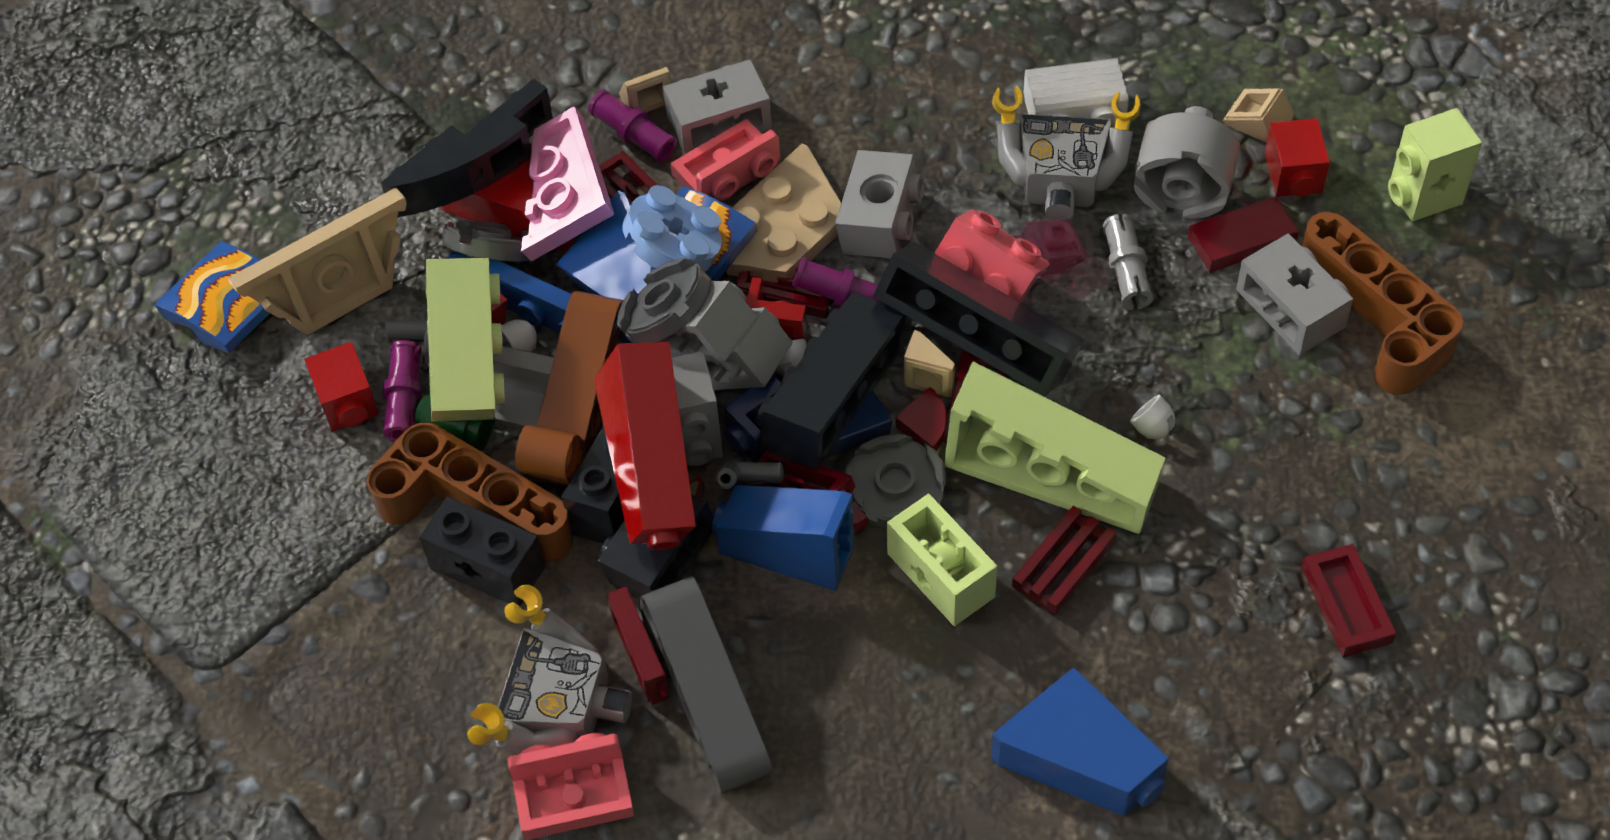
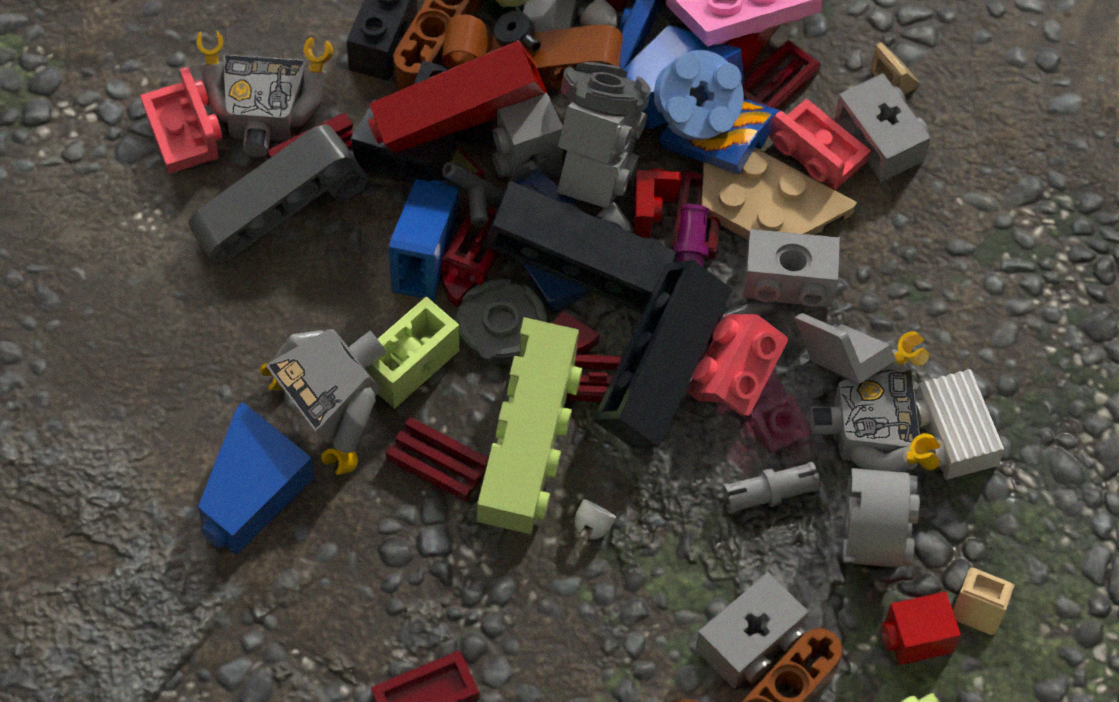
camera: 75 degrees right, 5 degrees up
magenta pin [588,89,677,163] -> none
tan slope [904,330,955,398] -> none
dark red tile [1188,196,1299,273] -> none
none -> light grey torso [260,329,387,476]
none -> black piece [494,11,541,53]
none -> light grey panel [794,313,896,384]

